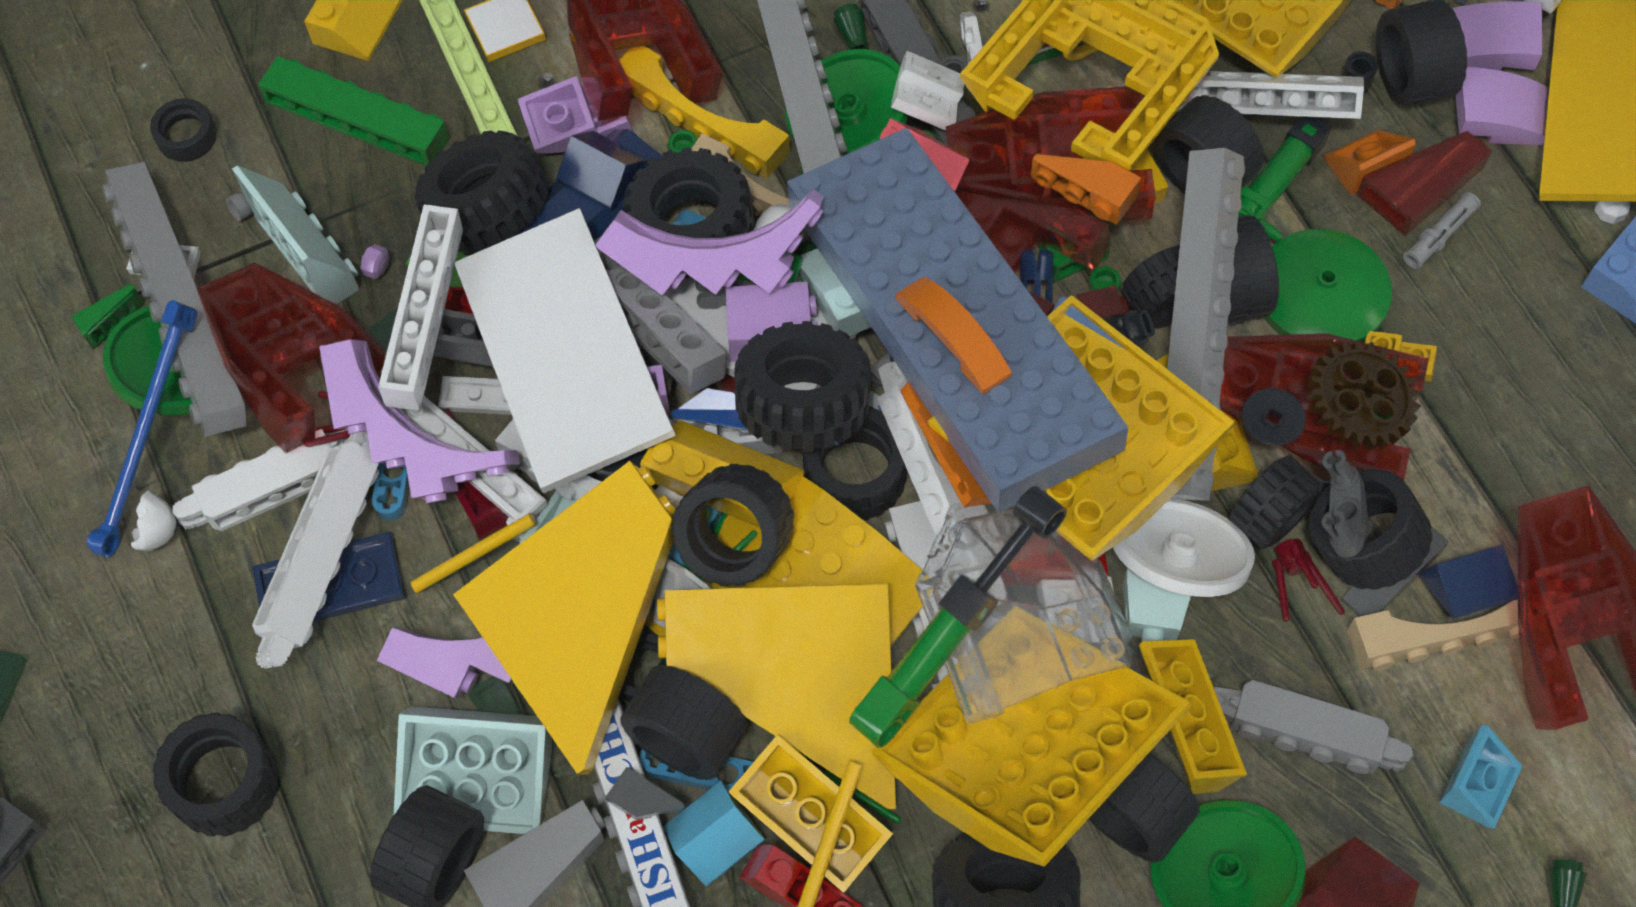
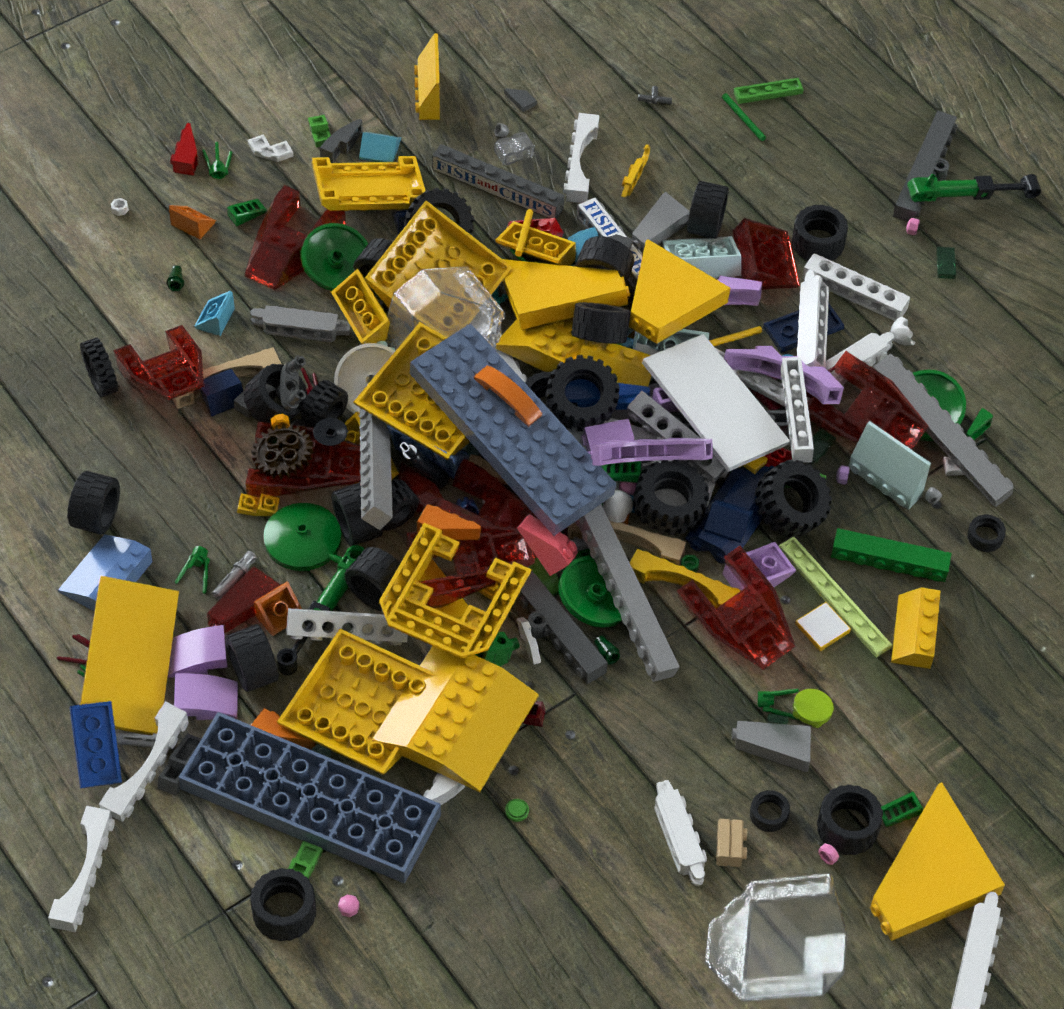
camera: 165 degrees right, 10 degrees down
blue hinge [87,300,197,558] -> none
piece [849,486,1067,748] -> none
white slope [891,51,964,132] -> none
none -> green plant [175,546,210,594]
none -> light orange tile [271,414,290,430]
none -> clear red slope [733,218,800,290]
none -> white brick [802,253,910,321]
none -> bright pink tile [906,218,920,235]

